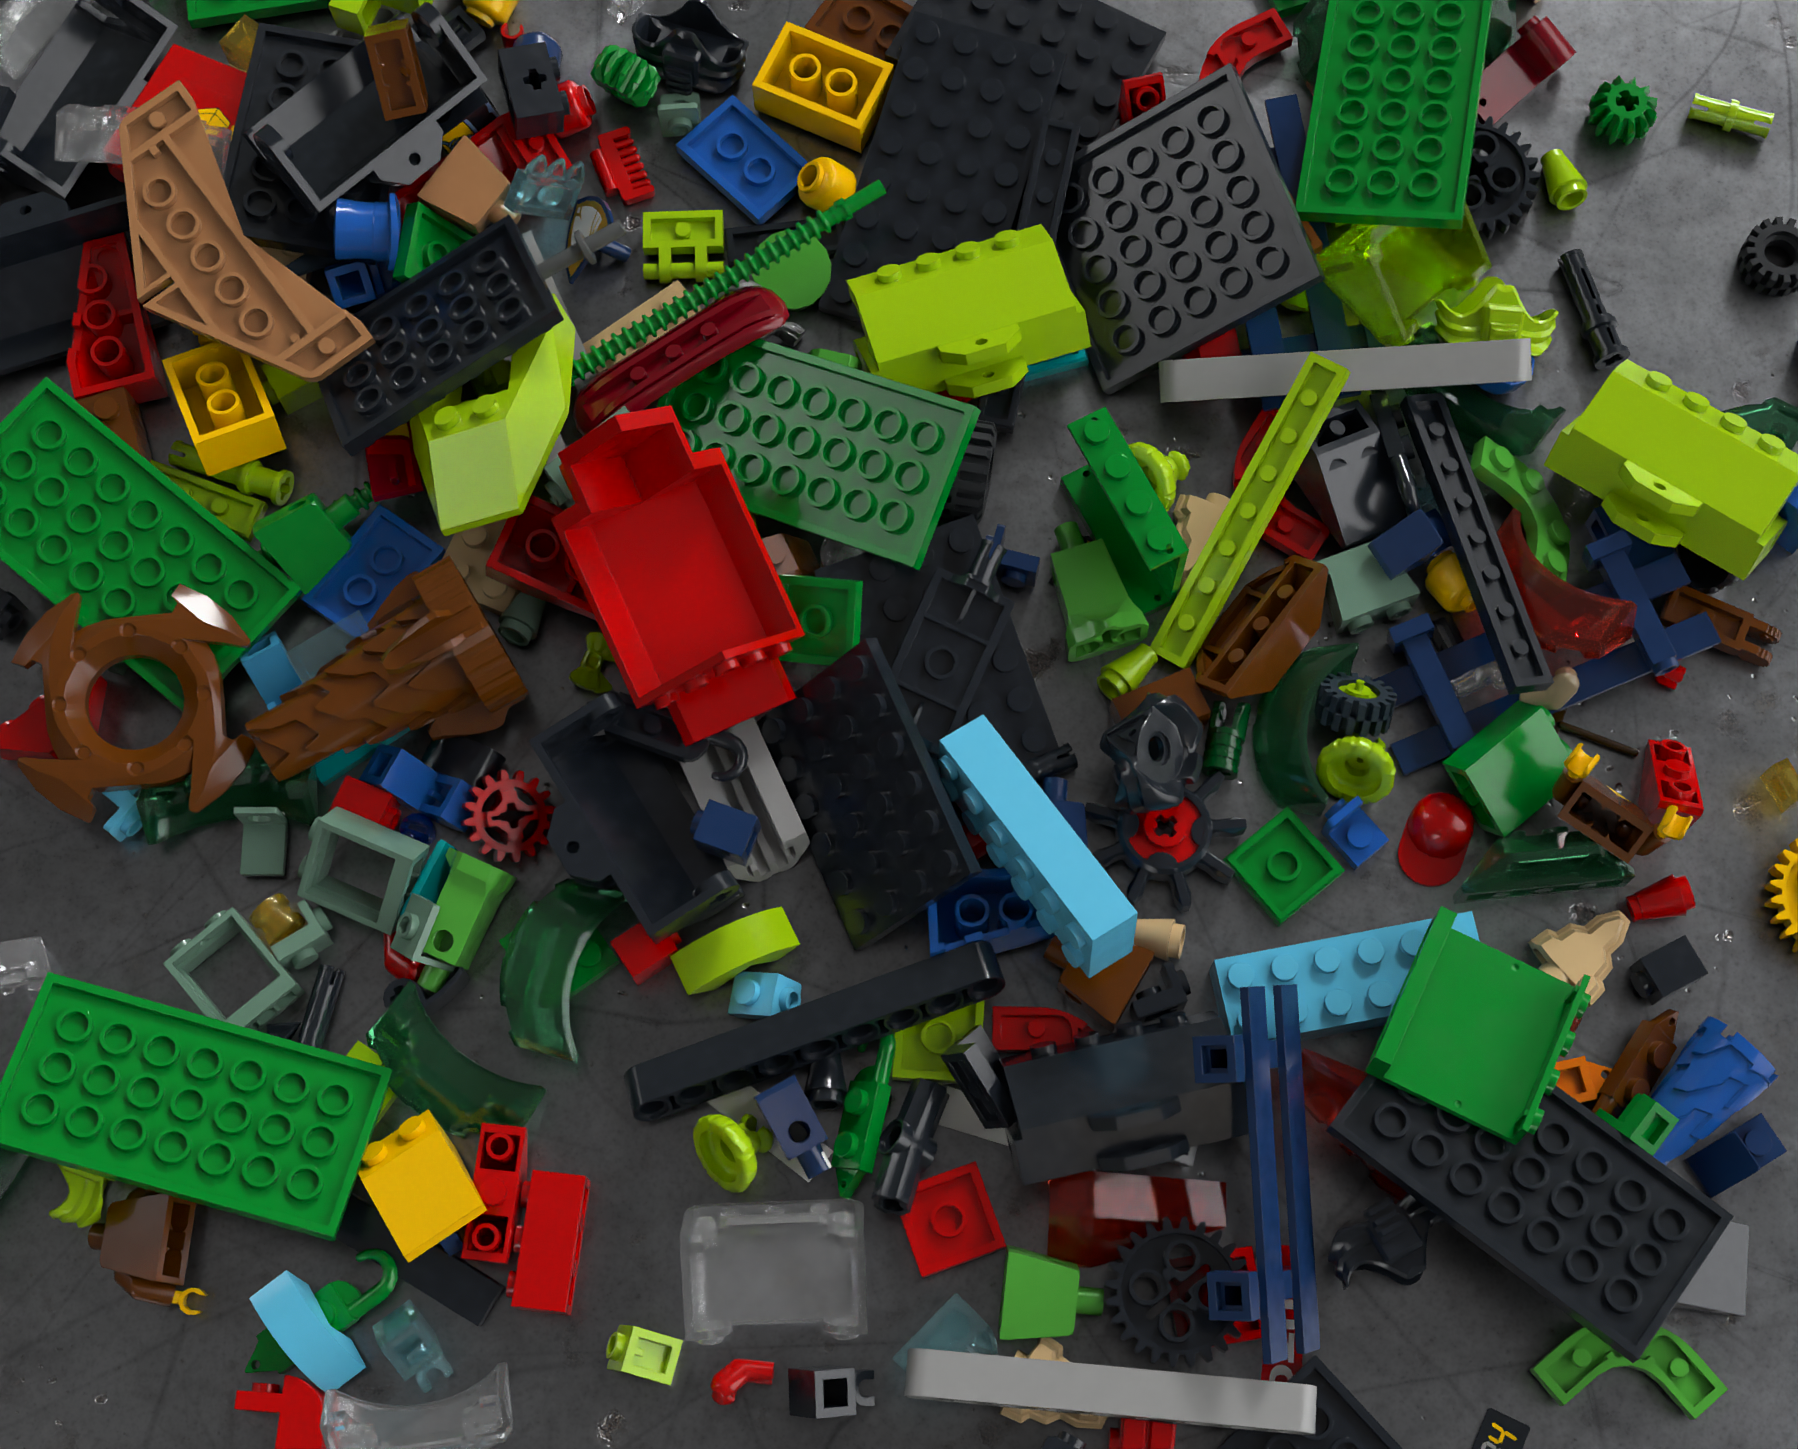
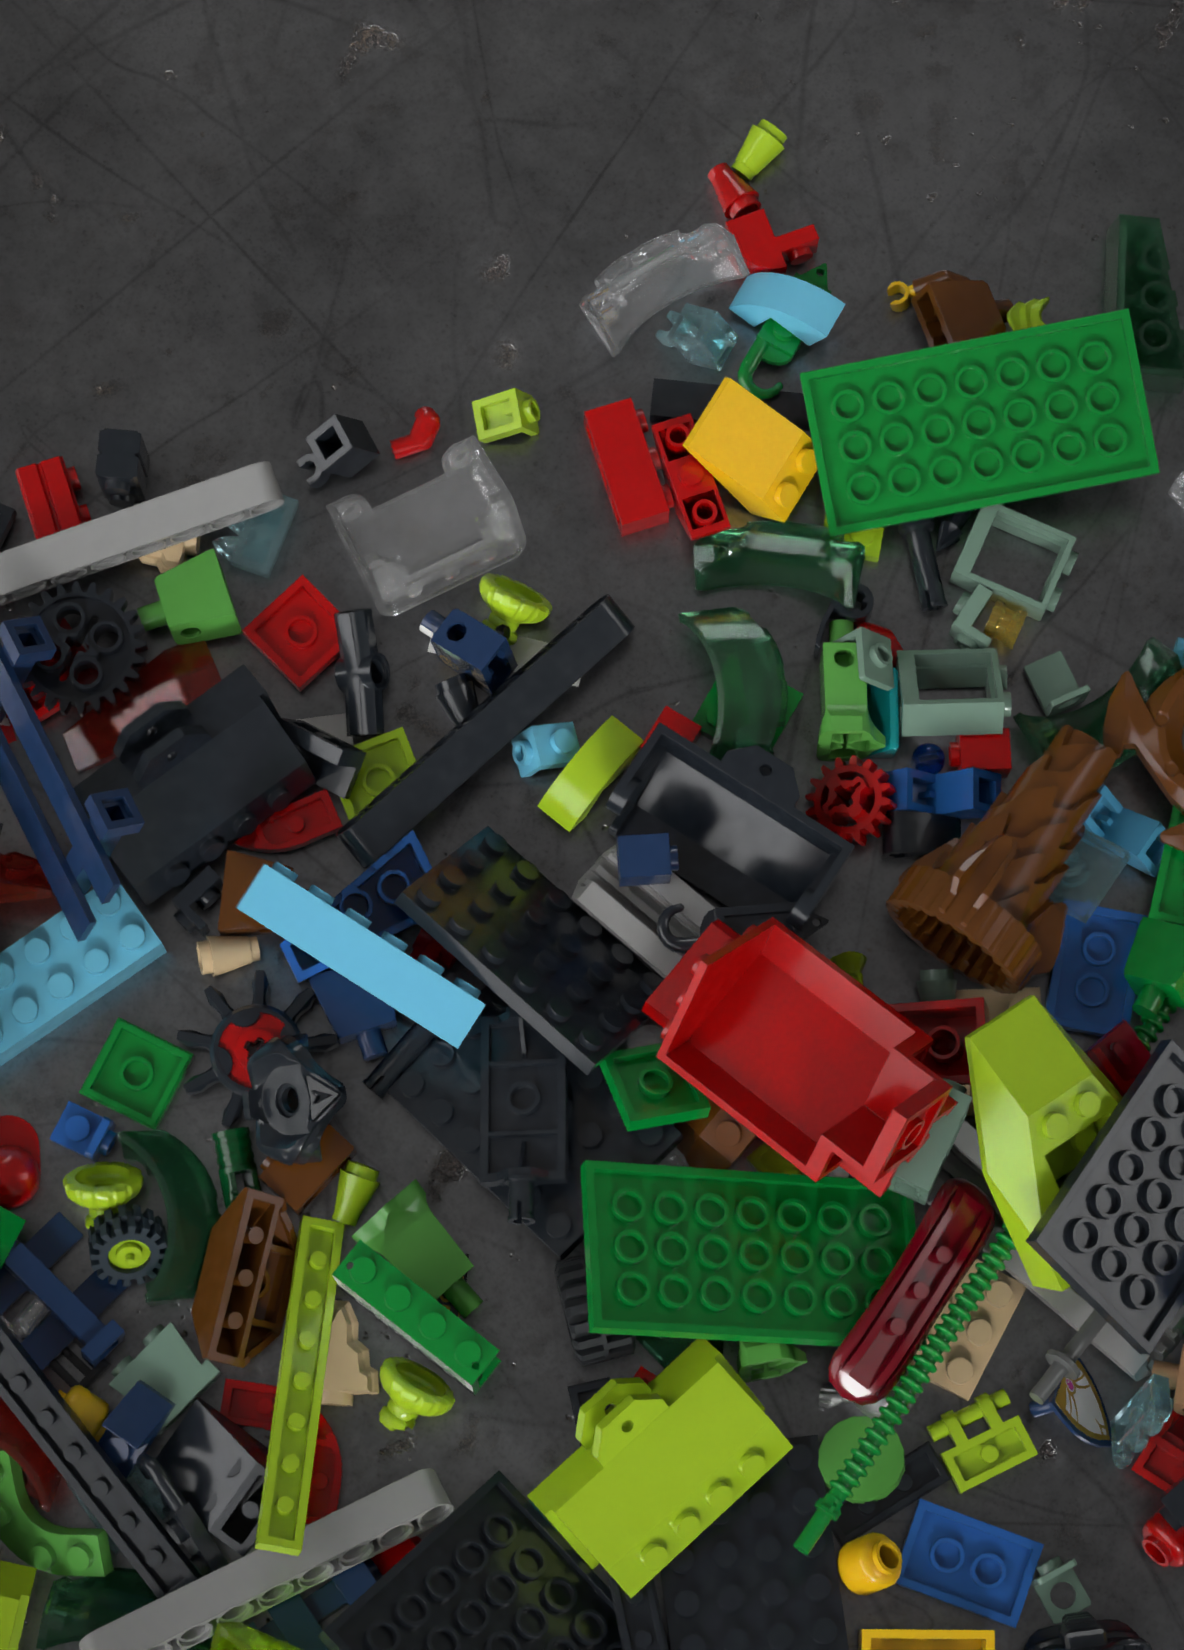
camera: 150 degrees right, 5 degrees up
red piece [589,126,655,206] -> none
green gear [590,45,661,107] -> none
green plate [831,1033,896,1199] -> none
dark blue bracket [985,524,1040,588] -> none

